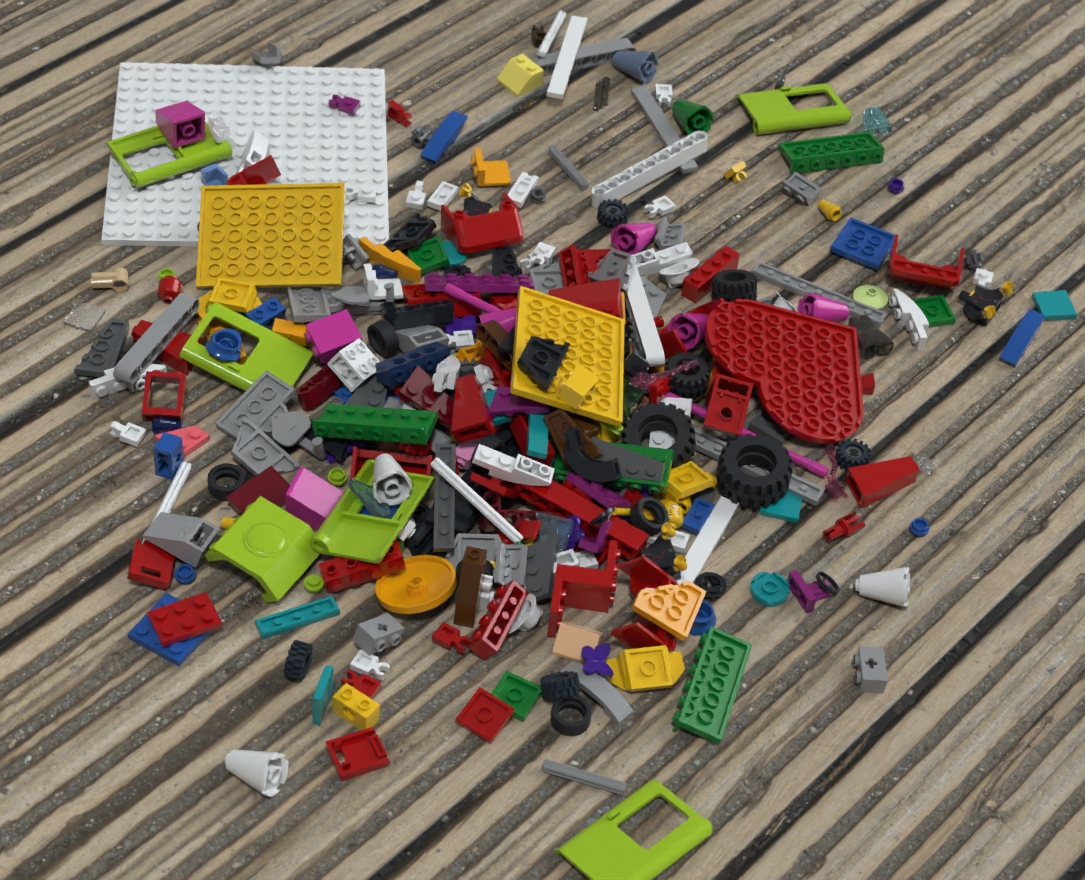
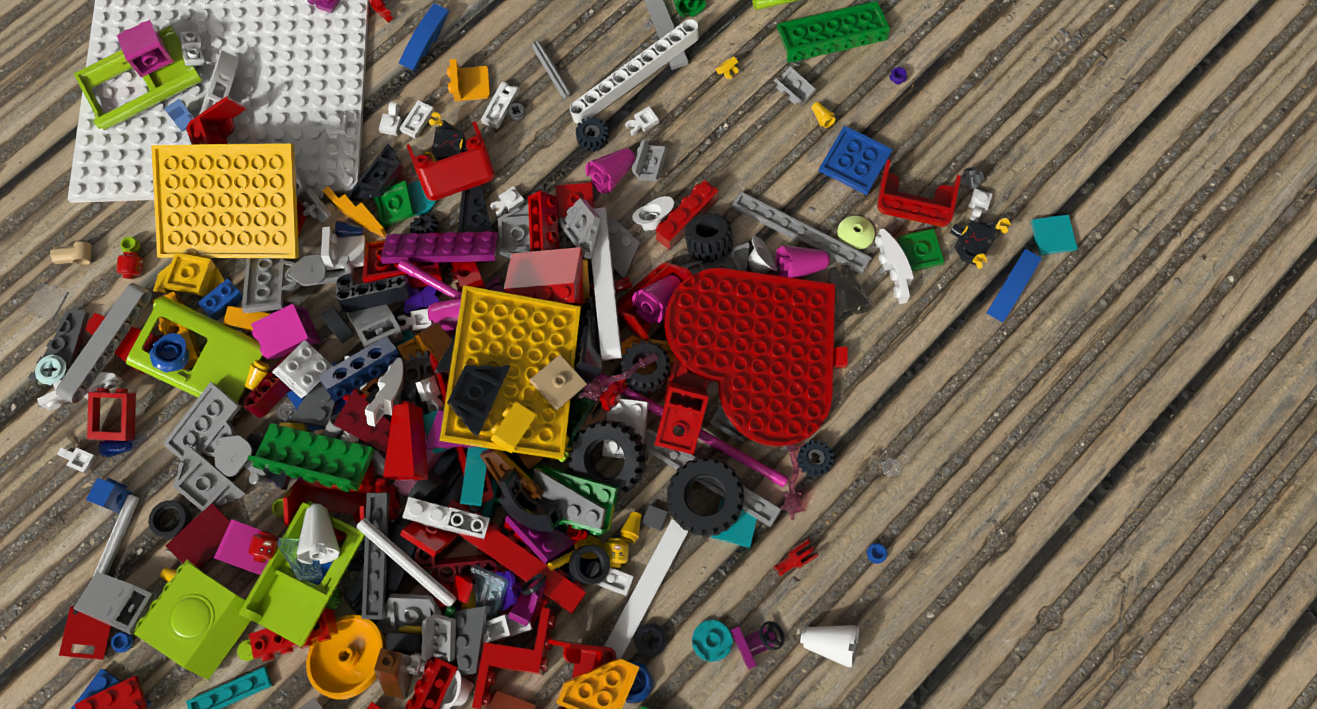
camera: 10 degrees right, 25 degrees up
coral wing [155,425,210,459] -> none
white plate [398,516,416,541] -> none
dark grey gear [411,126,432,148] -> none
white plate [530,242,556,270] -> none
white slope [633,242,693,275] -> none
black torso [641,522,687,580] -> none
yellow piece [652,461,718,504] -> none
blue plate [681,497,715,535] -> none
red slope [845,456,919,509] -> none
none -> light aqua gear [35,355,68,385]
none -> yellow cone [245,360,269,390]
none -> red head [248,531,279,563]
none -> tan plate [530,355,587,411]

